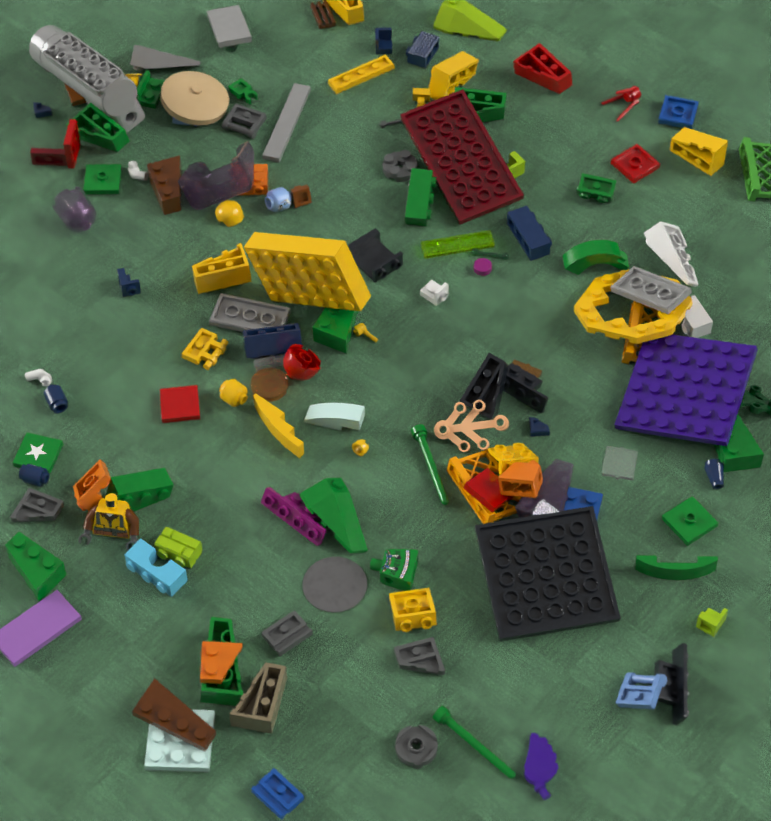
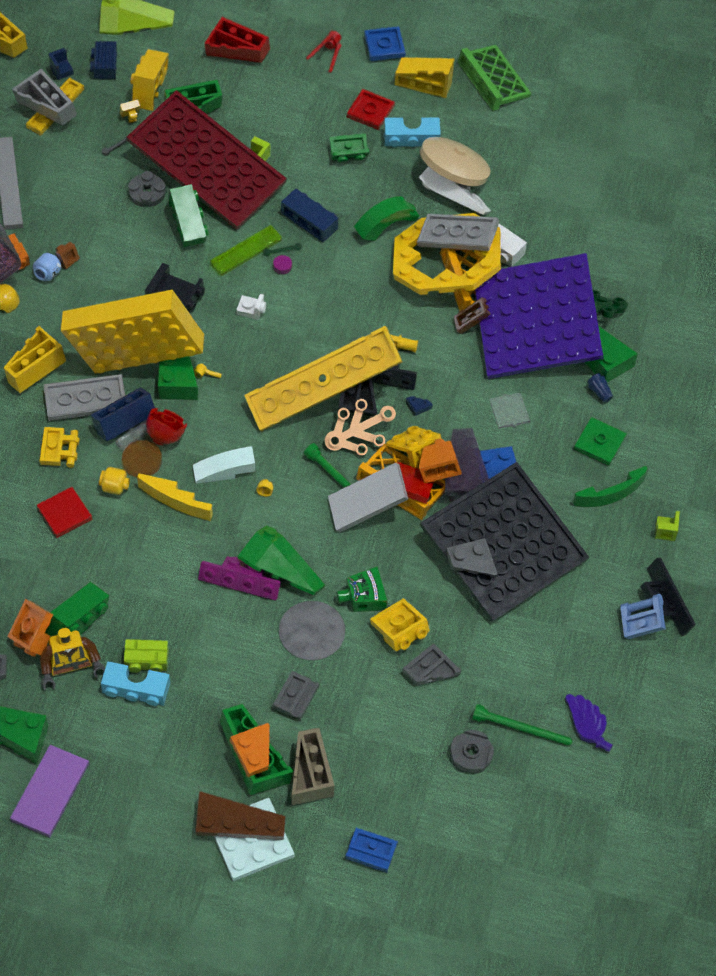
camera: 30 degrees left, 5 degrees up
none -> light grey wedge [12,69,77,125]
none -> yellow piece [244,326,403,431]
none -> light grey tile [328,463,408,533]
none -> medium azure arch [384,118,440,147]
none -> yellow axle [391,335,418,353]
none -> tan dish [420,137,490,186]
none -> dark grey wing [445,538,498,578]
none -> reddish brown tile [453,297,491,334]

